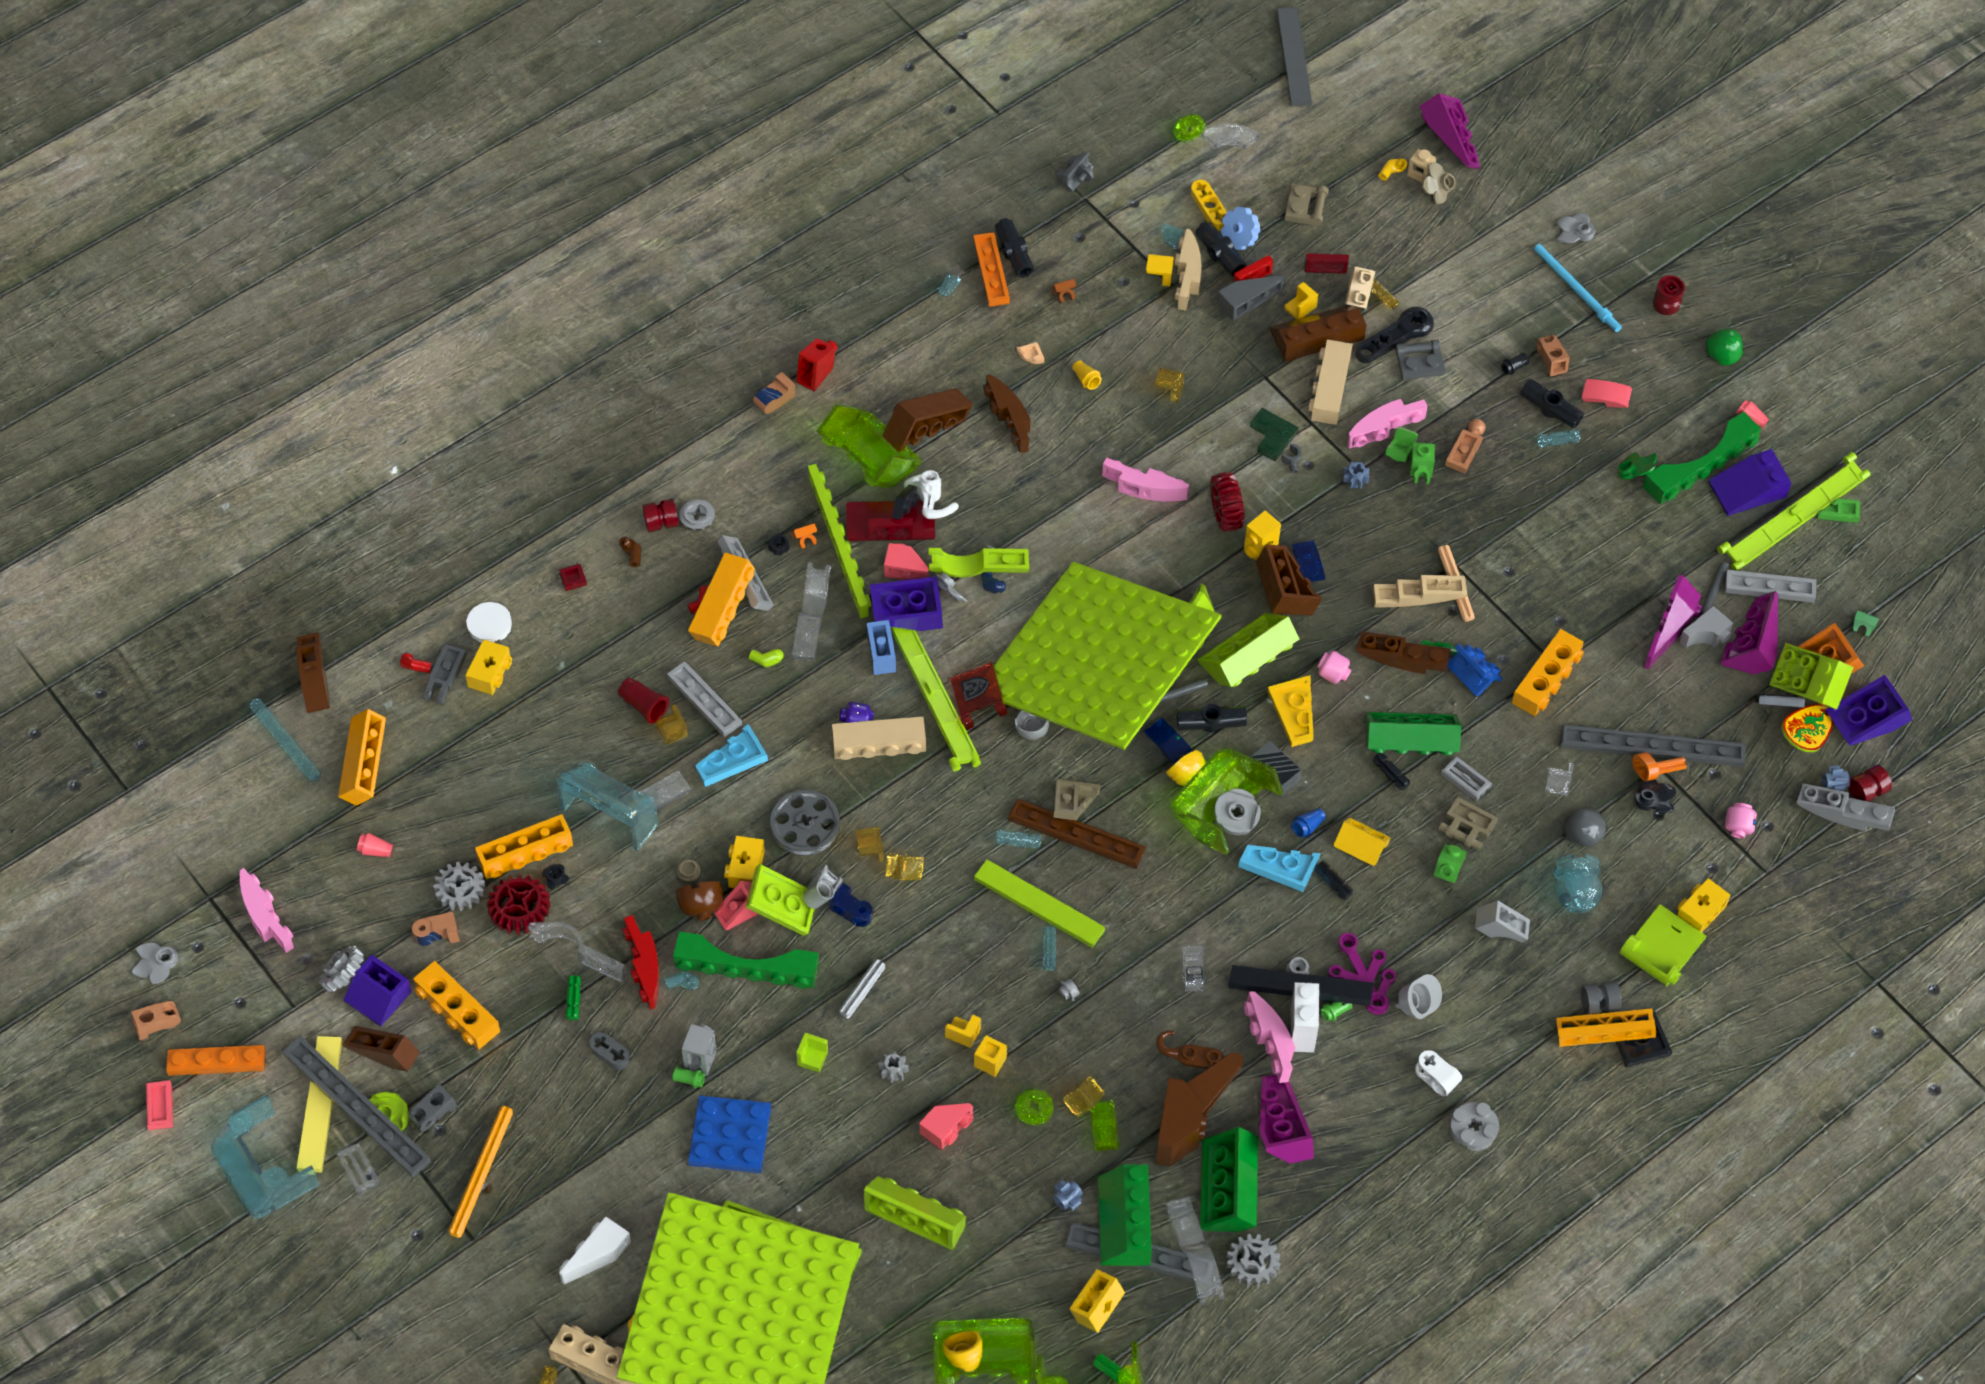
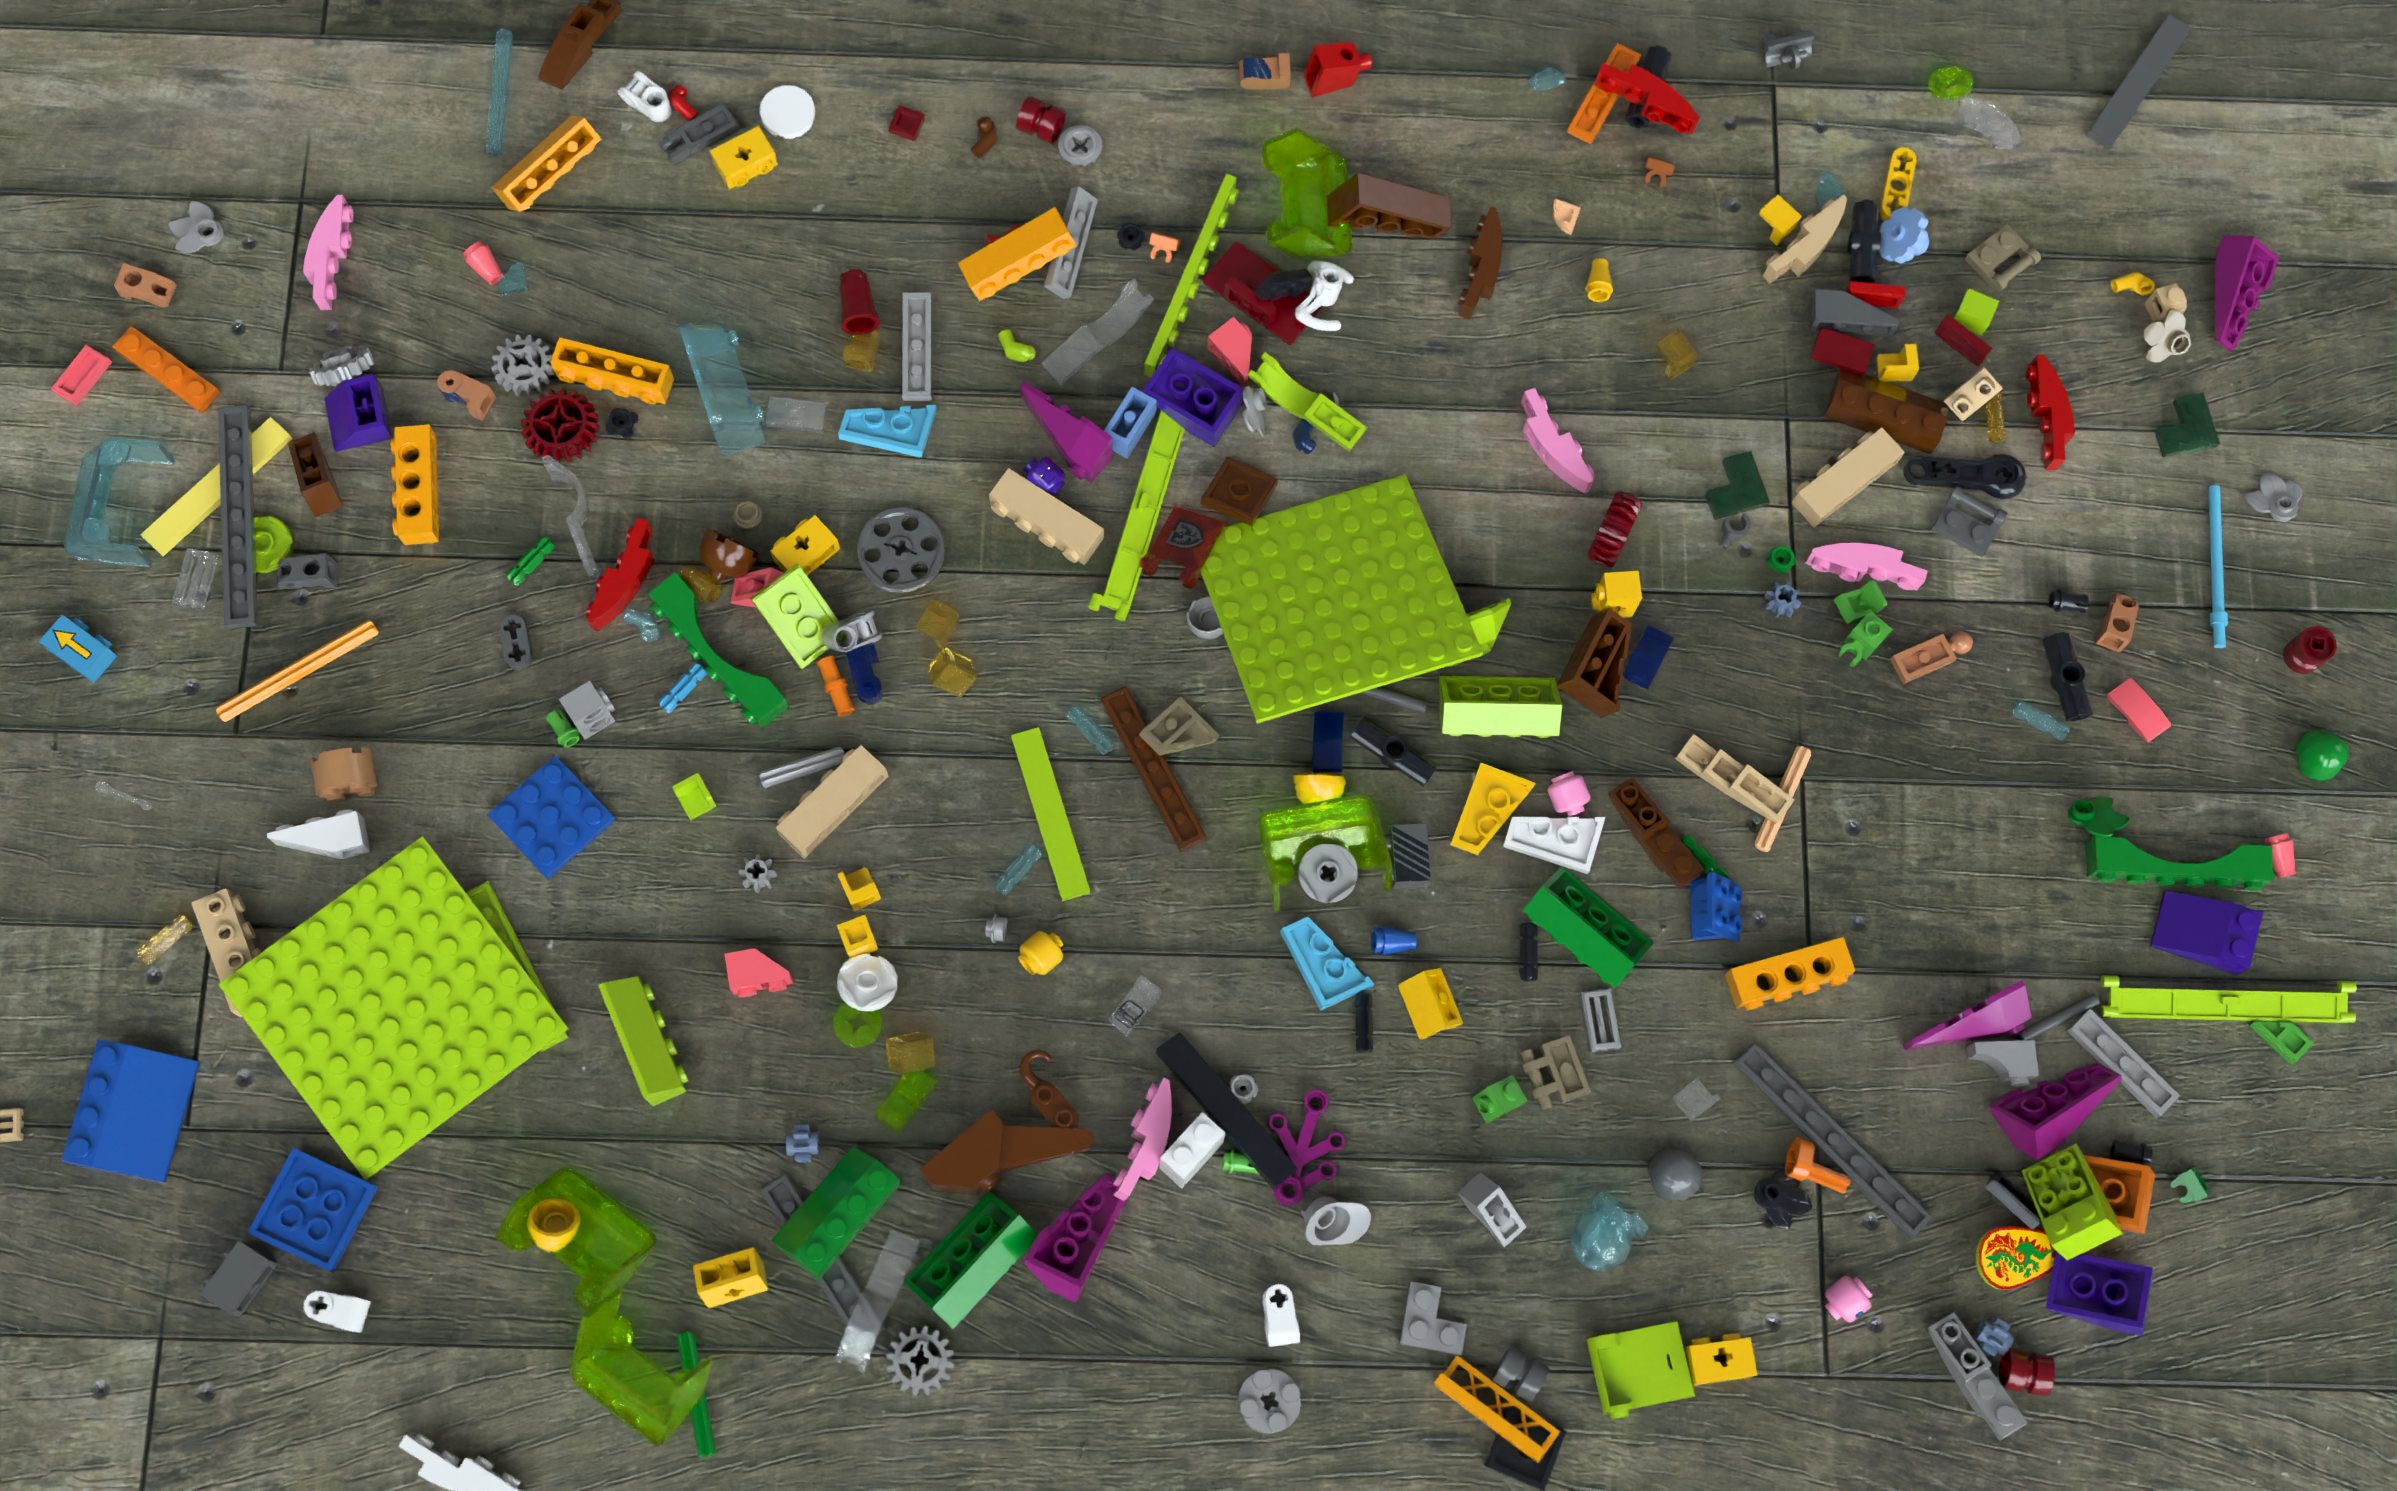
camera: 35 degrees right, 15 degrees up
none -> dark azure brick [39,615,117,683]
none -> clear hinge [95,781,153,811]
none -> medium nougat brick [310,747,377,803]
none -> clear light blue tile [499,262,529,297]
none -> white piece [618,71,672,122]
none -> dark azure axle [658,662,707,713]
none -> clear yellow cone [679,565,723,604]
none -> tan brick [776,745,889,859]
none -> orange pin [817,656,855,717]
none -> white tile [837,953,898,1011]
none -> yellow head [1018,931,1063,975]
none -> magenta wedge [1020,382,1112,483]
none -> reddish brown tile [1201,457,1278,526]
none -> light grey plate [1399,1281,1467,1356]
none -> white wing [1503,817,1605,874]
none -> red slope [1594,63,1700,135]
none -> green plate [1767,546,1795,573]
none -> dark red slope [1810,327,1874,376]
none -> lime panel [1953,289,1999,336]
none -> red slope [2026,354,2075,470]
none -> black pin [2110,1140,2153,1166]
none -> clear green plate [2155,392,2220,457]

